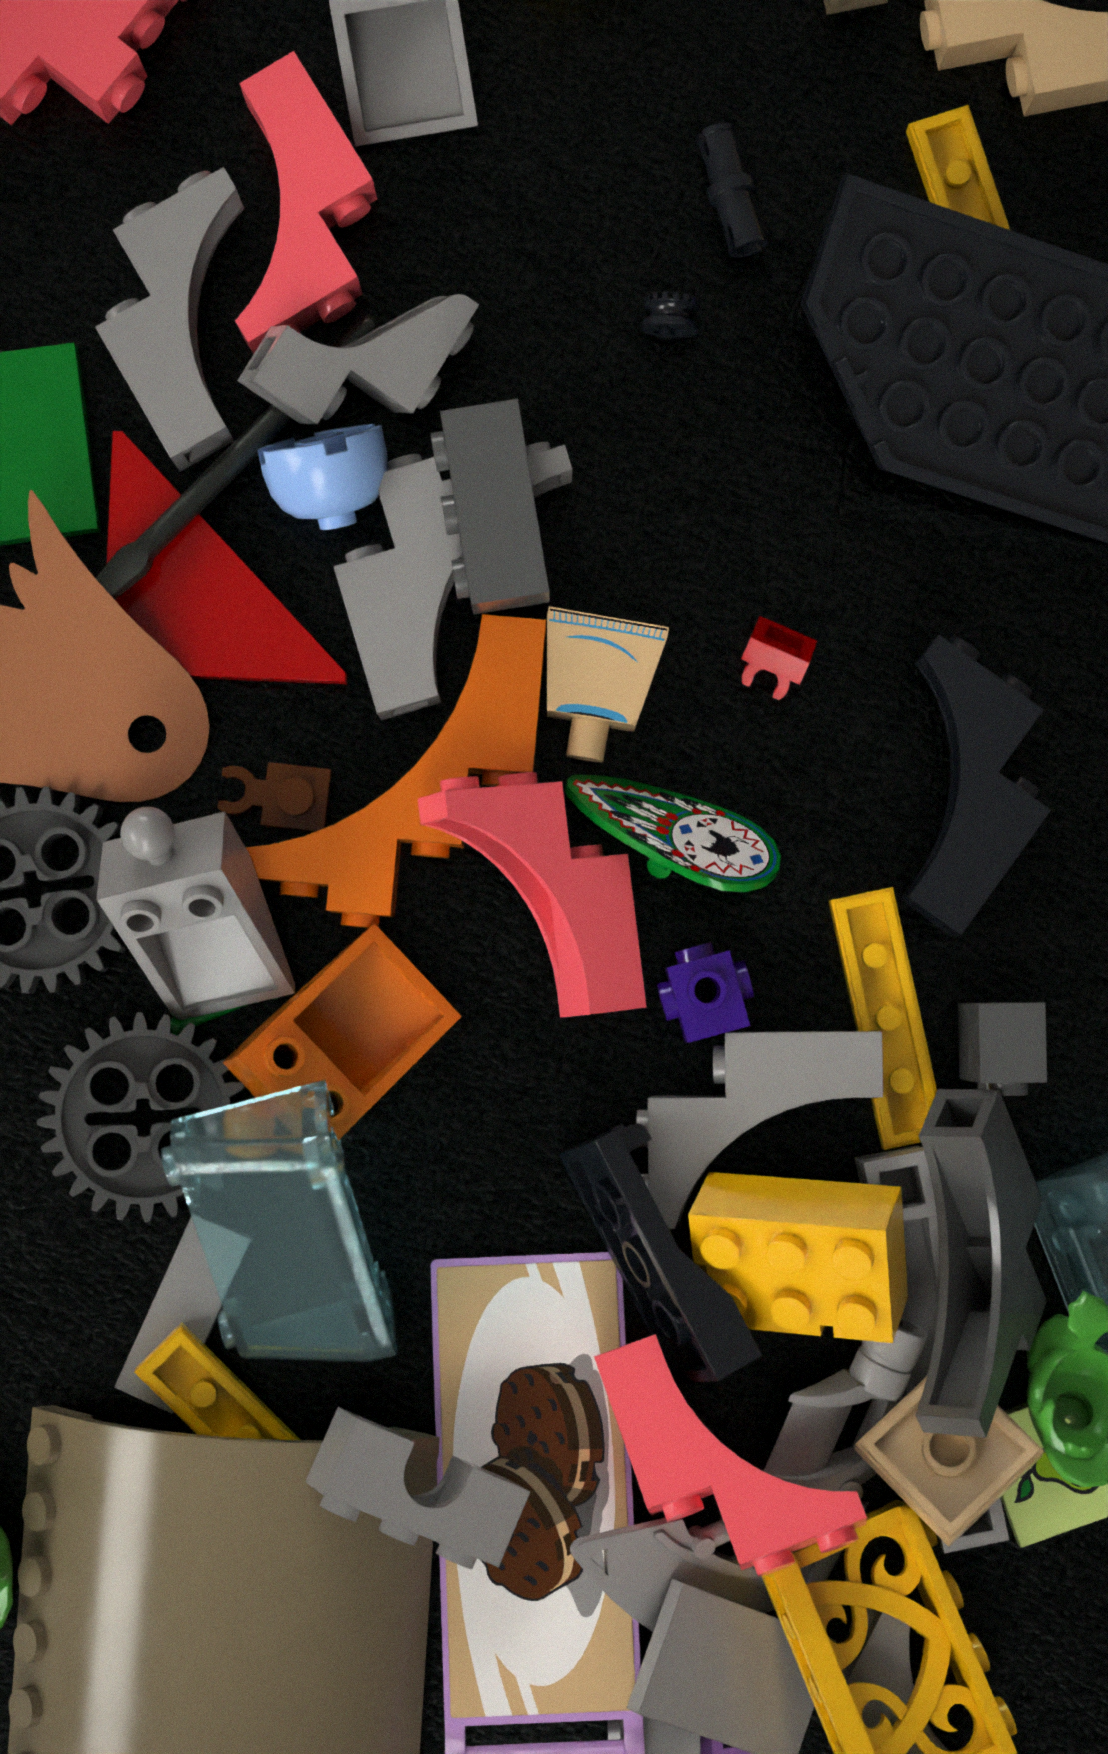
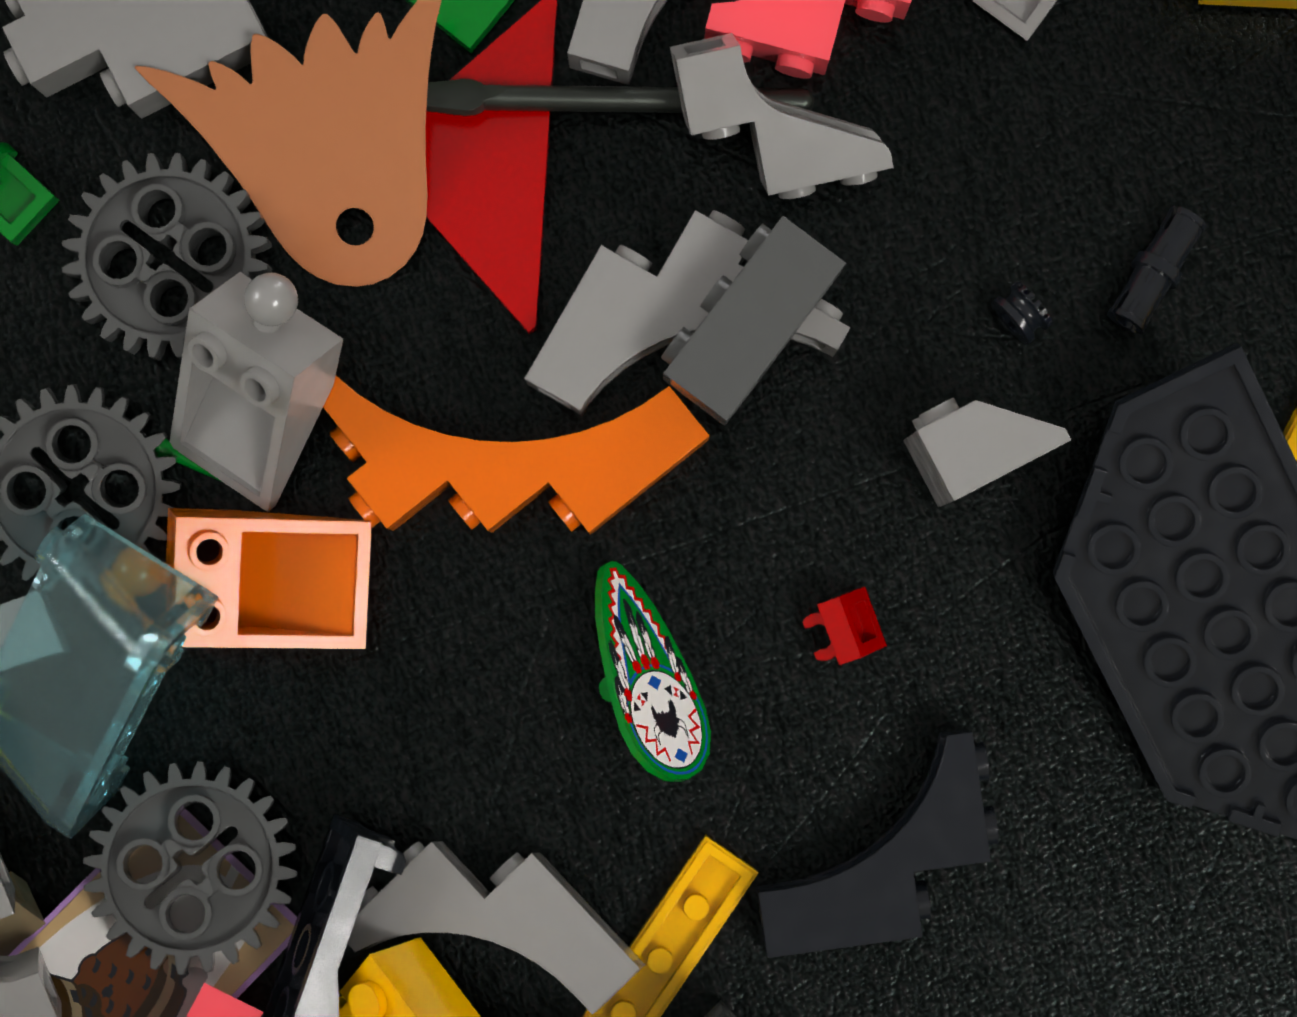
camera: 45 degrees right, 0 degrees up
reddish brown plate [218,762,333,832] -> none
light blue cylinder [257,424,388,530] -> none
coral arch [418,772,647,1018] -> none
tan torso [547,606,669,762] -> none
dark purple brick [657,942,754,1043] -> none
none -> dark grey gear [83,761,298,975]
none -> light grey slope [903,397,1071,507]

